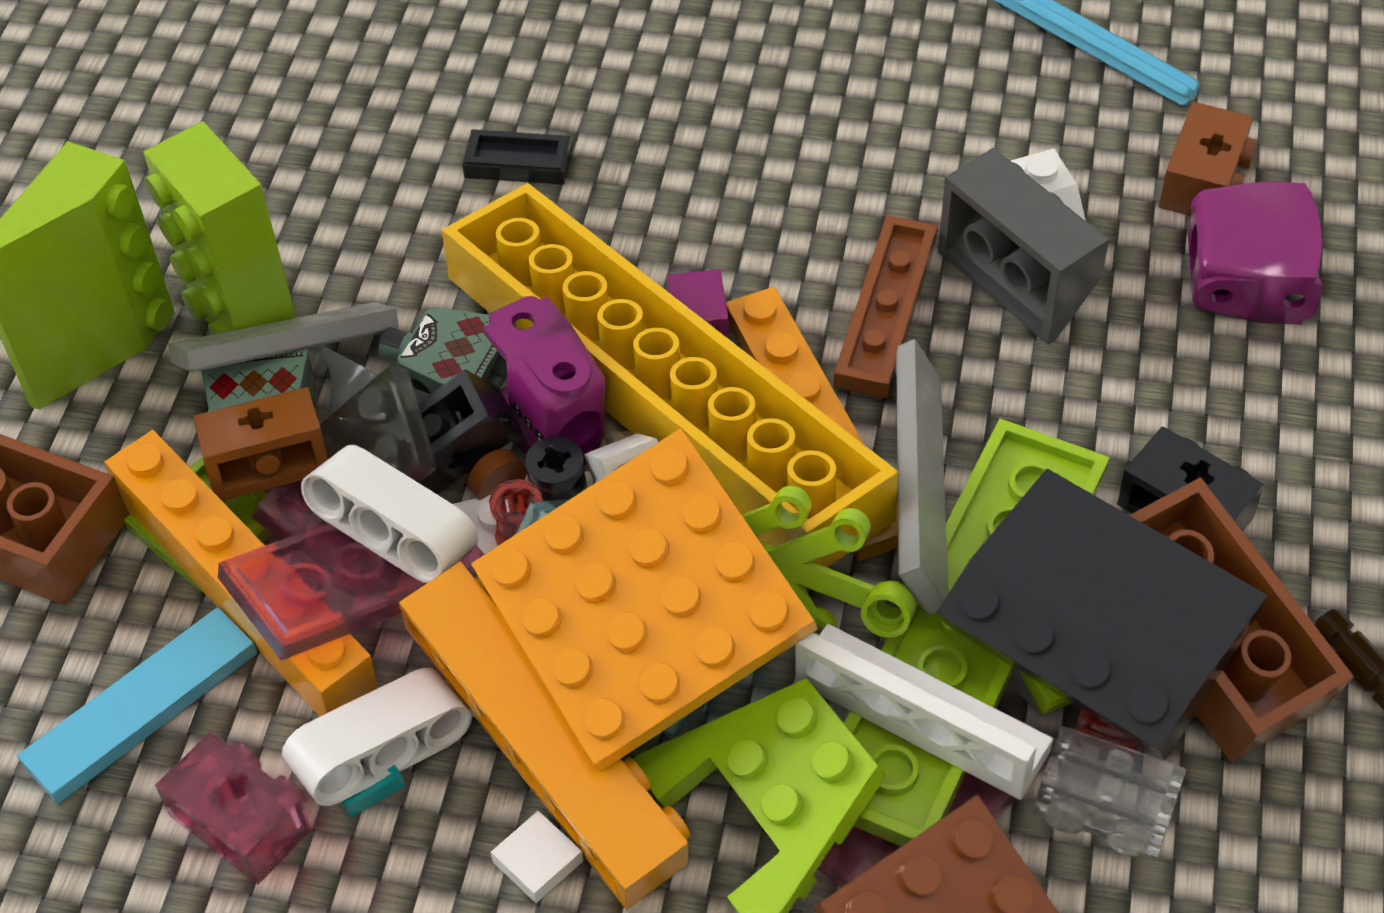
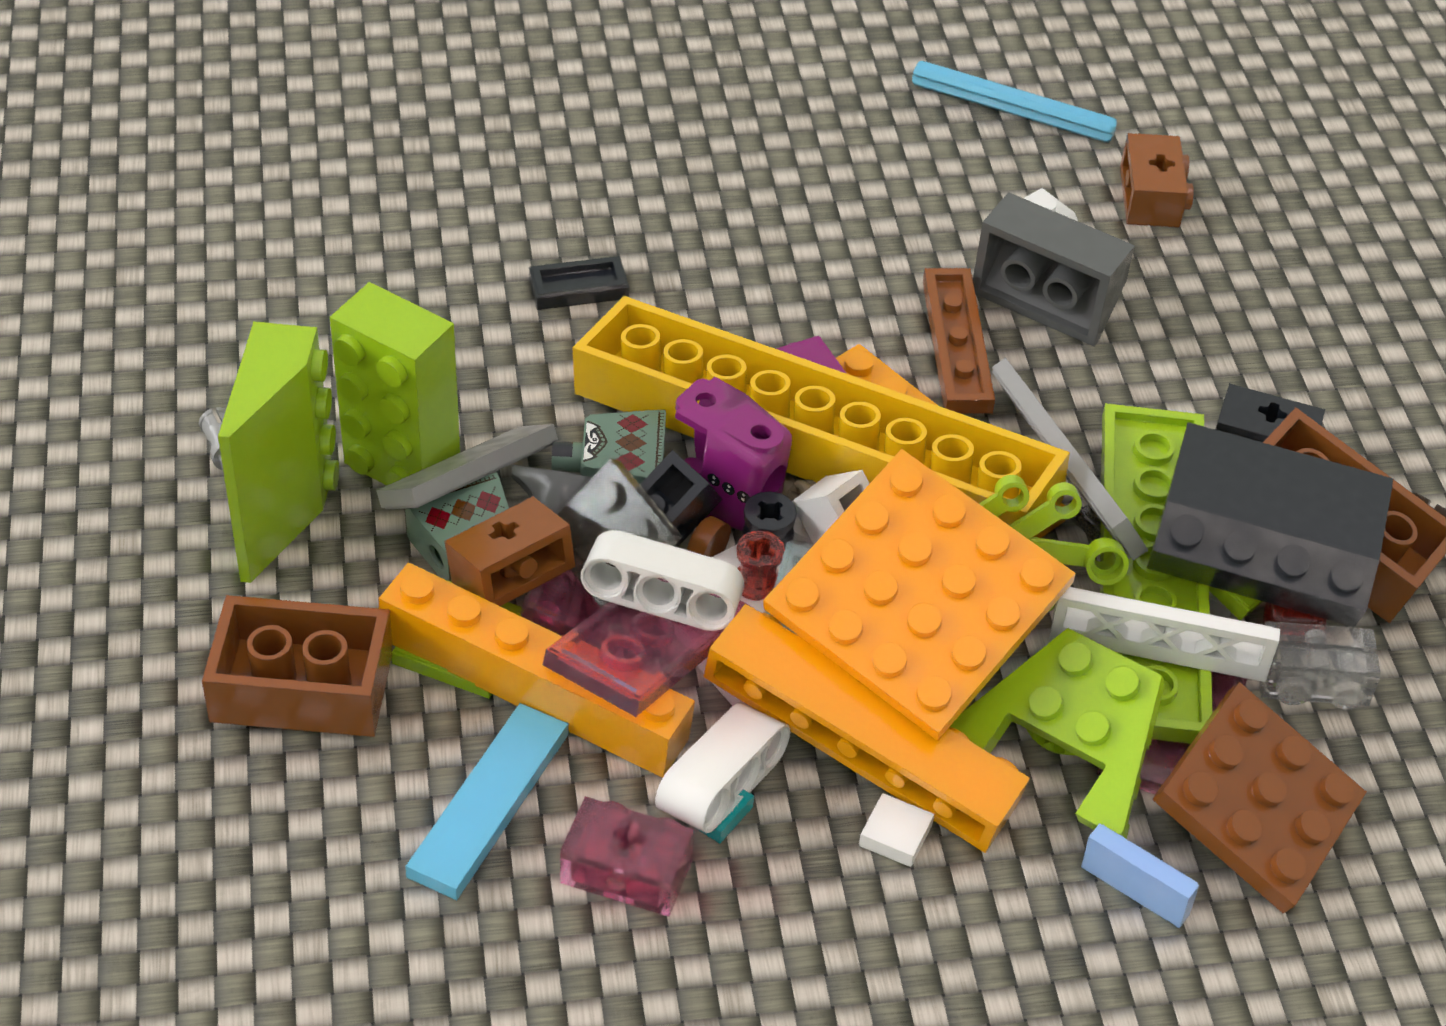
camera: 25 degrees left, 5 degrees down
magenta piece [1188,181,1323,325] -> none

